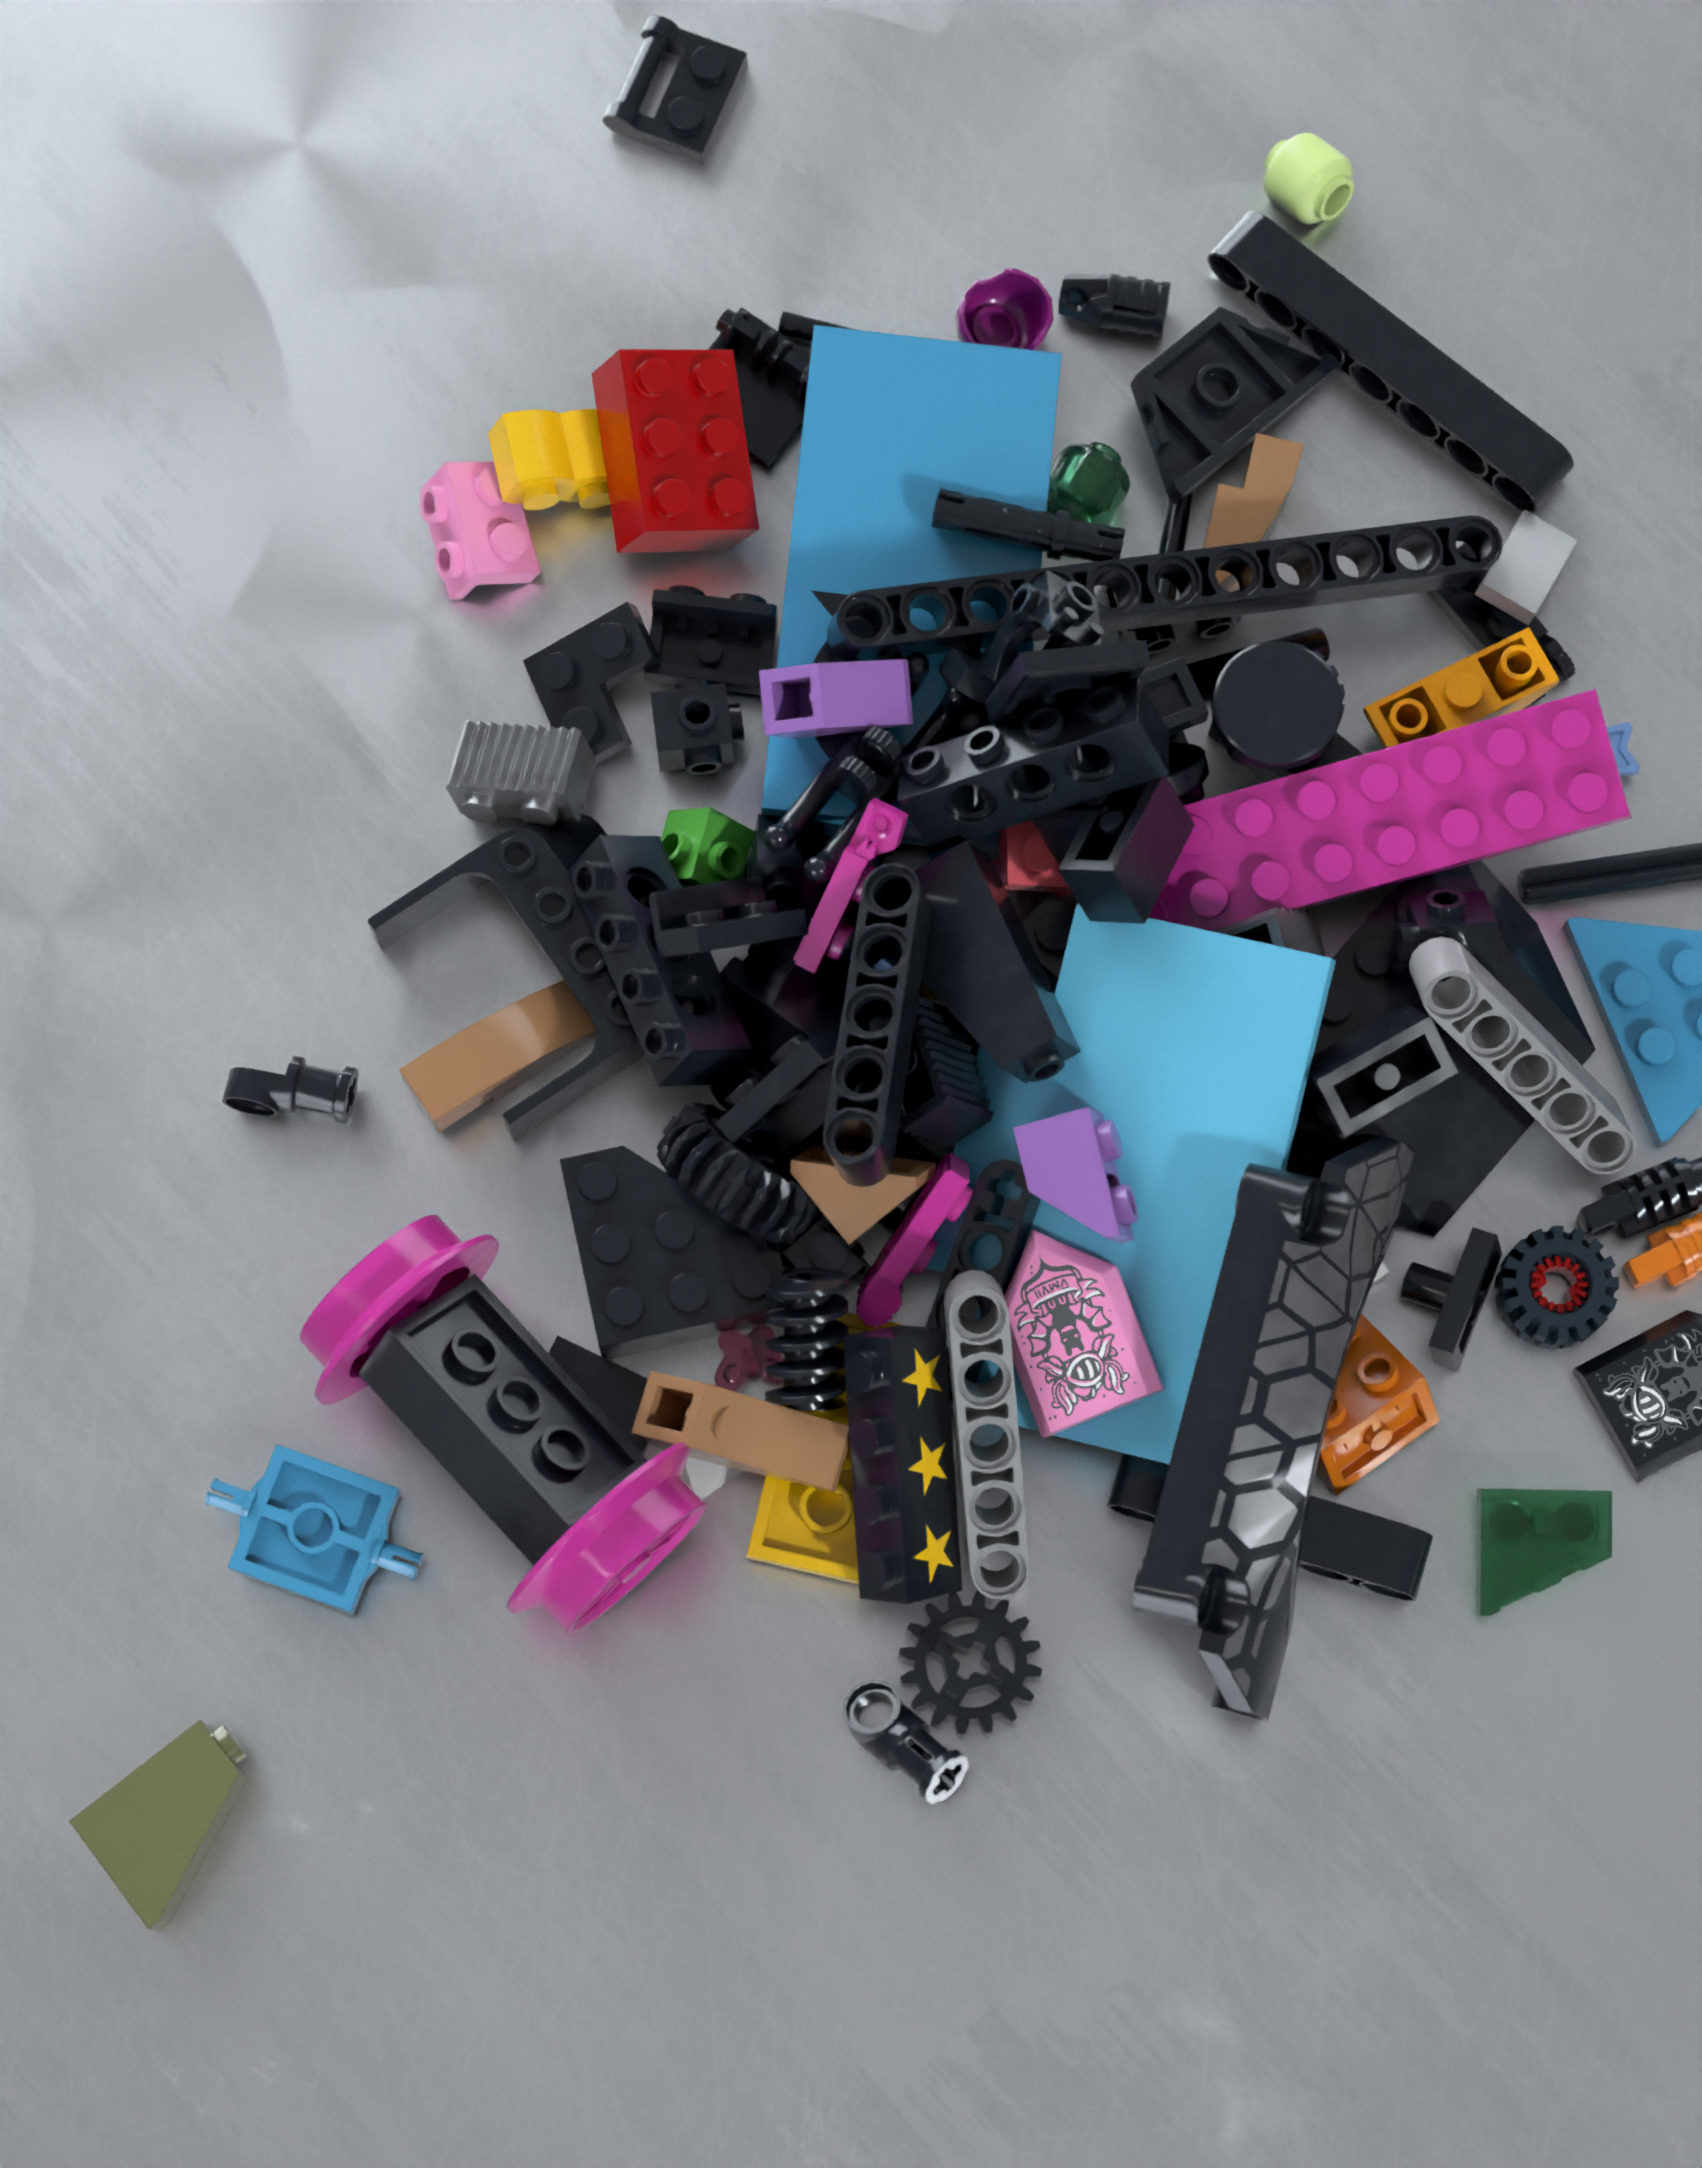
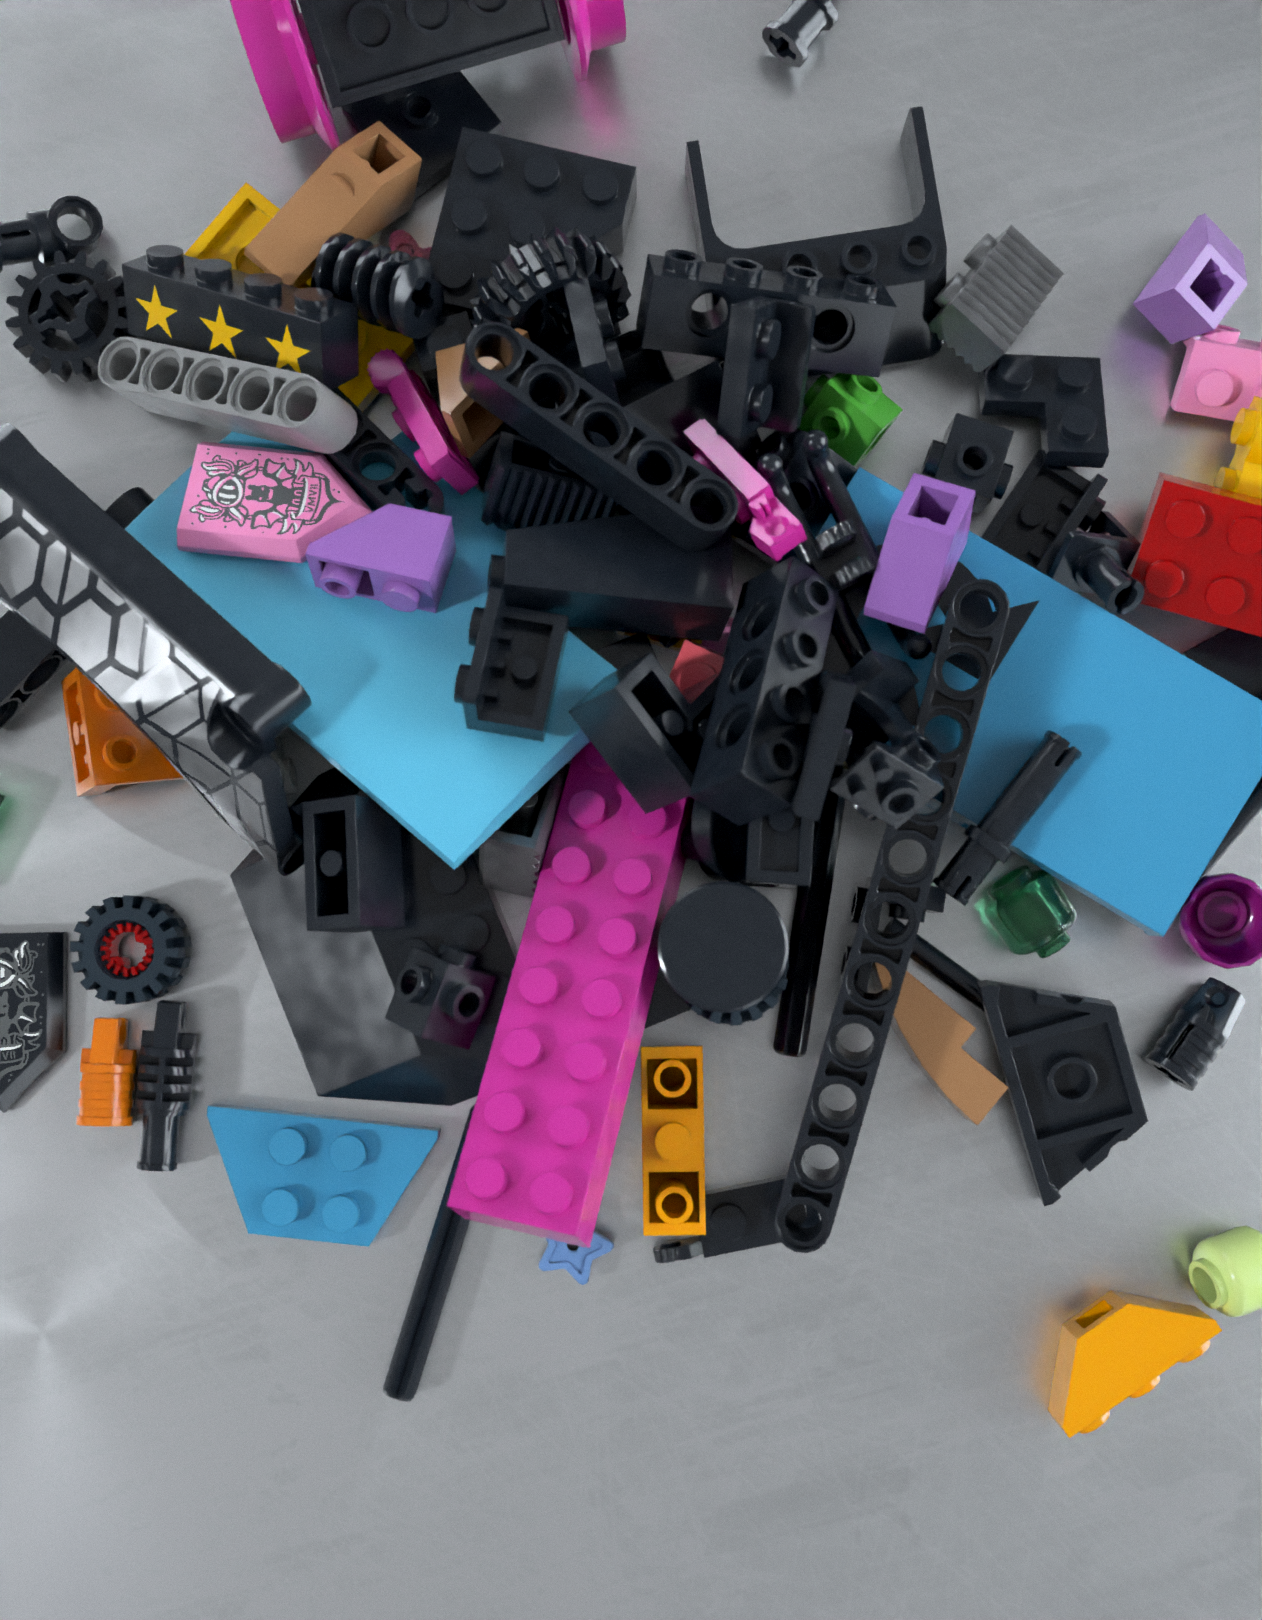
camera: 125 degrees right, 10 degrees up
medium nougat slope [399,980,596,1133] -> none
black beam [1207,211,1574,513] -> none
black tile [1401,1227,1502,1371] -> none
light grey beam [1409,937,1636,1175] -> none
light grey slope [1475,509,1577,625] -> none
none -> black bracket [454,586,569,742]
none -> black bracket [1047,511,1144,615]
none -> light orange slope [1047,1290,1222,1438]
none -> medium lavender slope [1133,213,1248,344]

